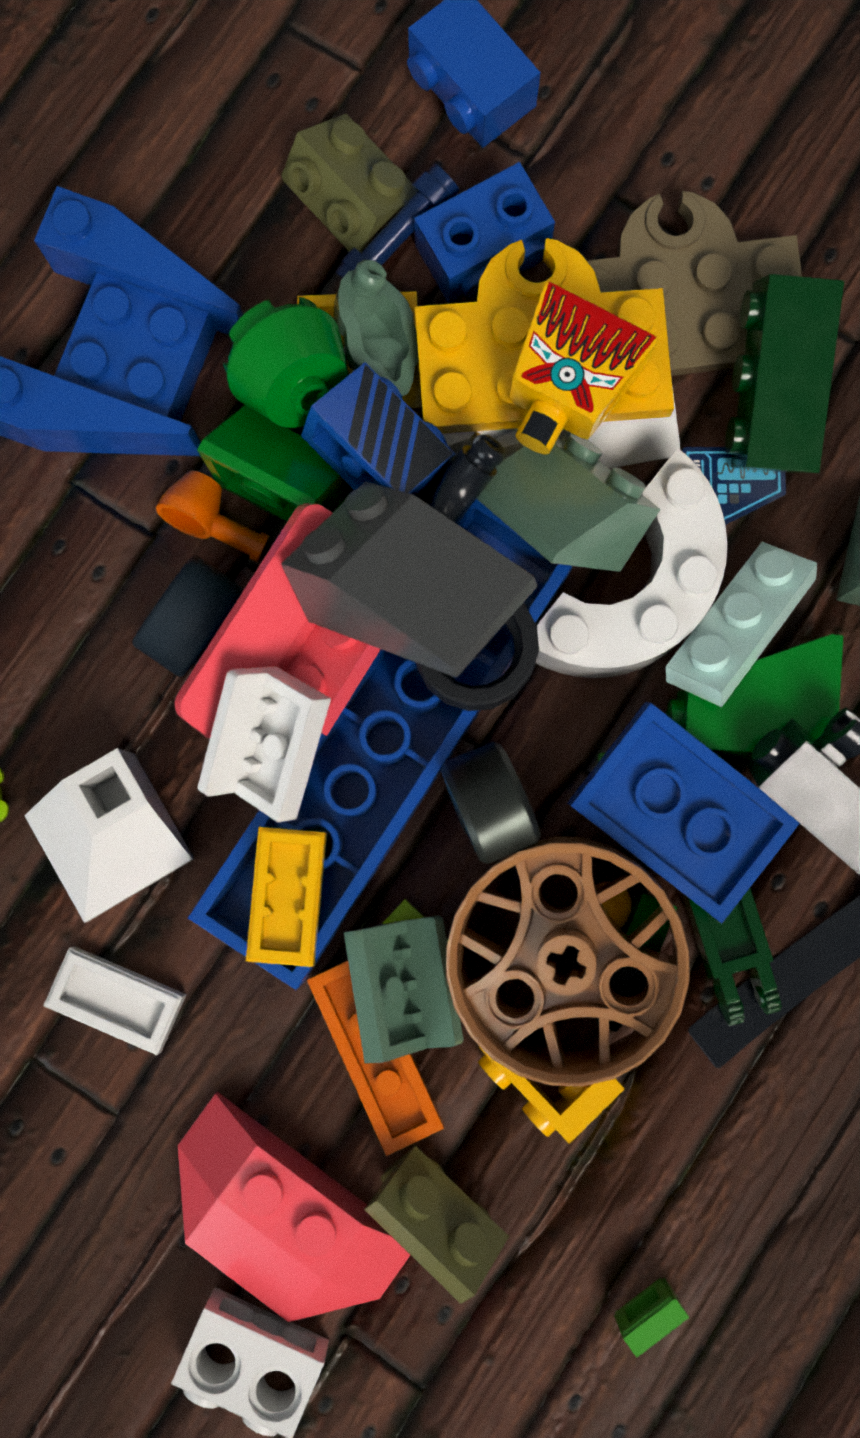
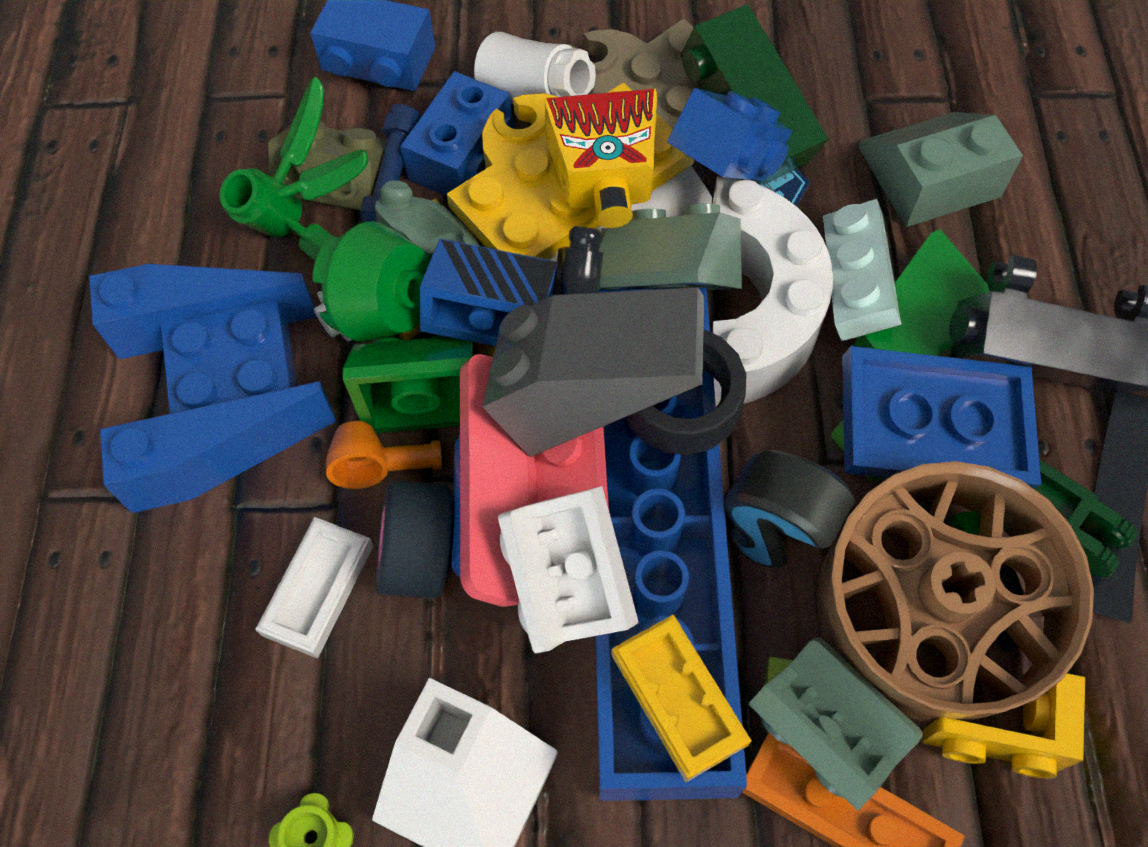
camera: 35 degrees left, 20 degrees down
none -> green plant [220,77,369,261]
none -> white tile [255,517,374,659]
none -> white plant [474,32,596,105]
none -> blue brick [667,88,793,181]

